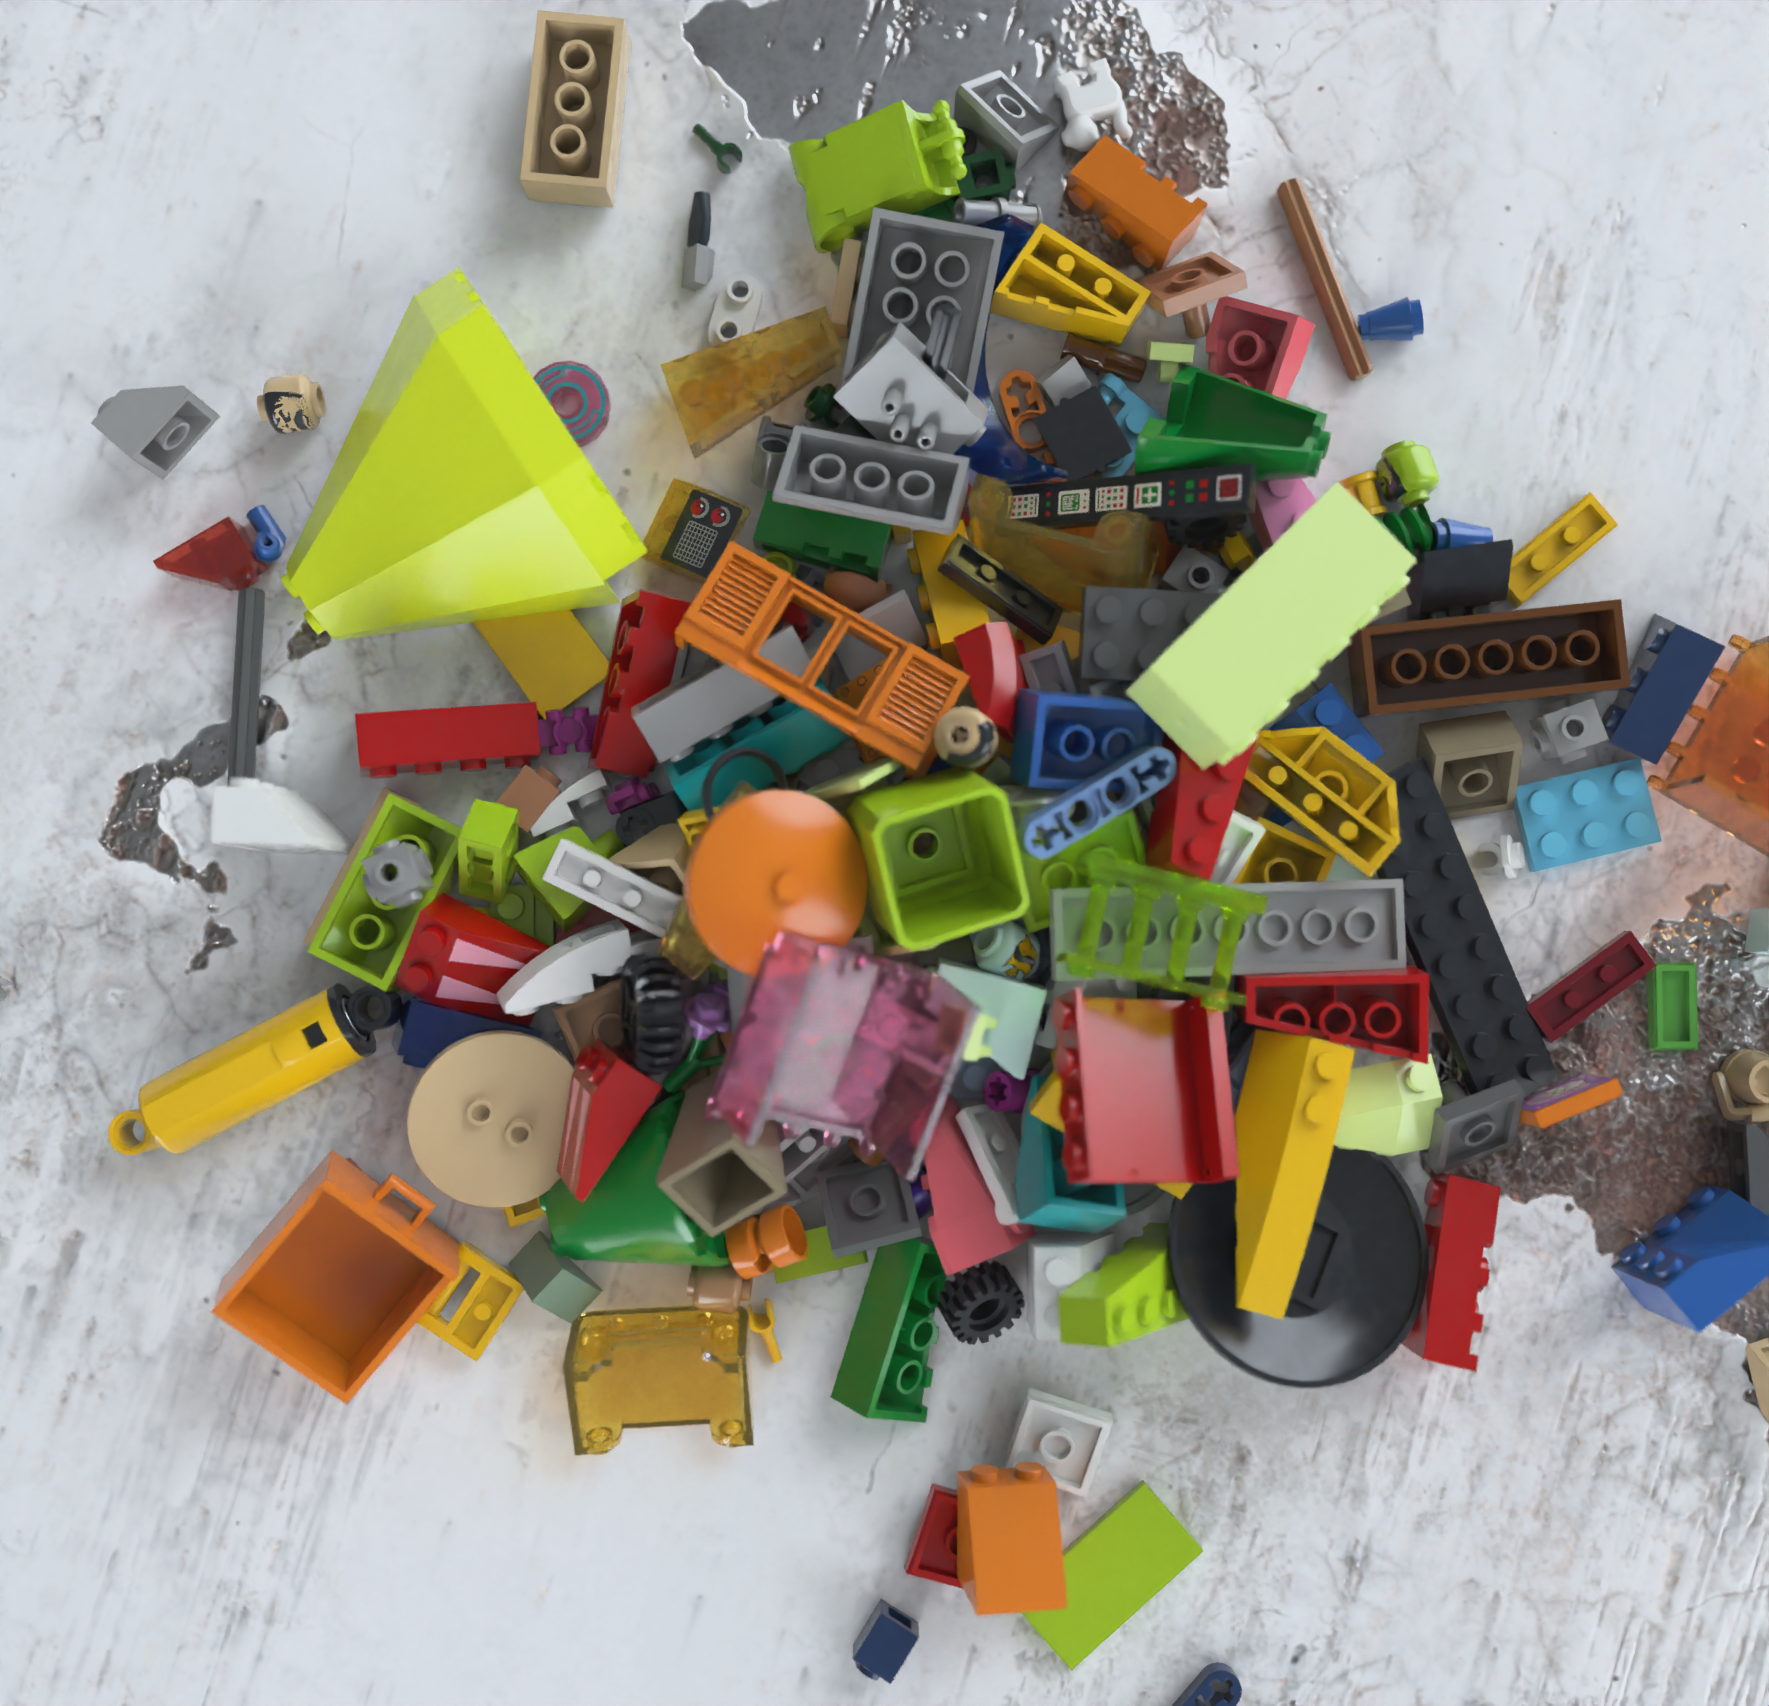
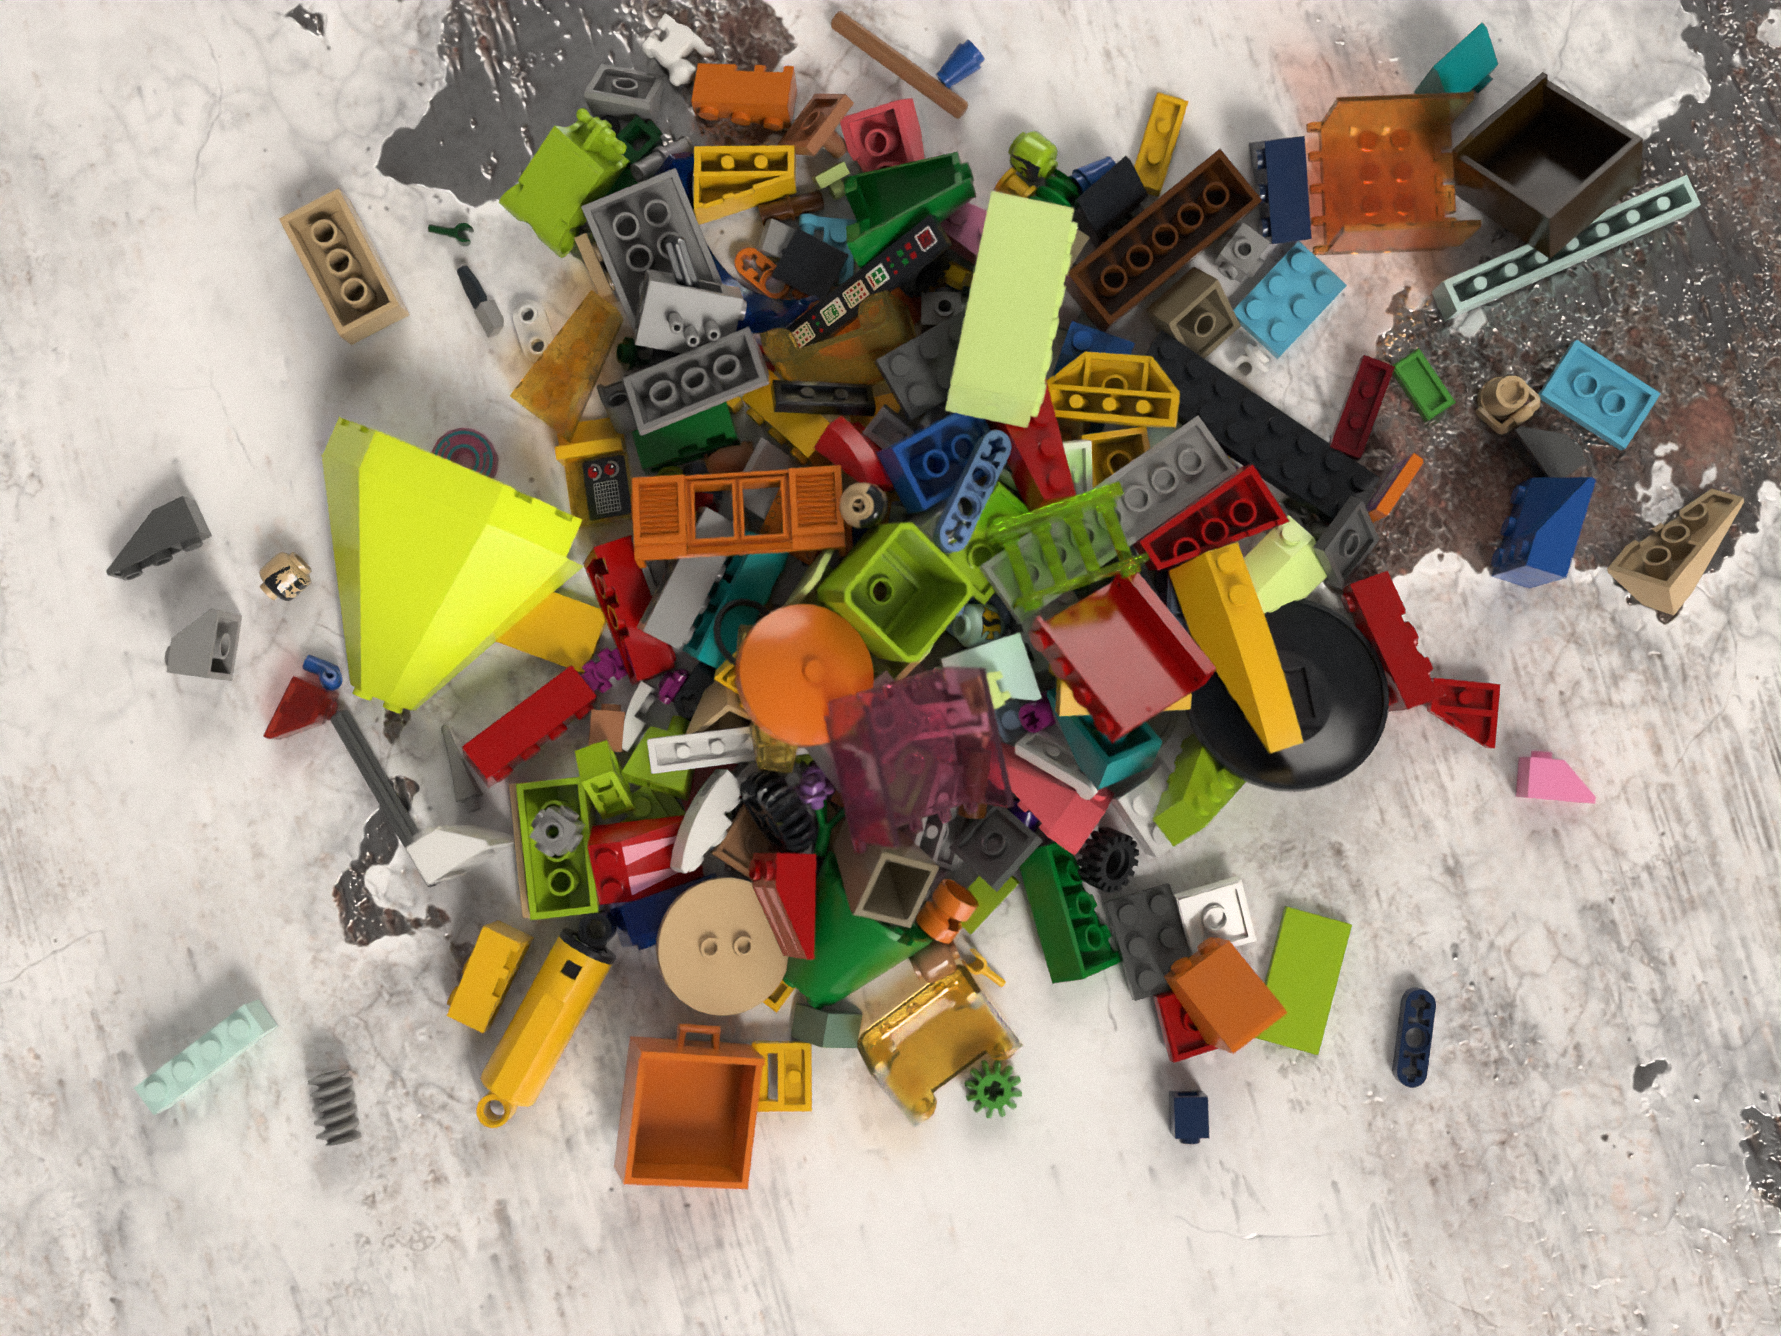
camera: 30 degrees left, 0 degrees up
none -> dark grey slope [106,496,212,581]
none -> light grey piece [441,725,484,813]
none -> yellow wedge [446,920,534,1033]
none -> yellow panel [555,417,627,466]
none -> bright green gear [965,1059,1022,1118]
none -> dark grey plate [1103,883,1191,1001]
none -> red wing [1427,677,1501,749]
none -> bright pink slope [1516,751,1596,804]

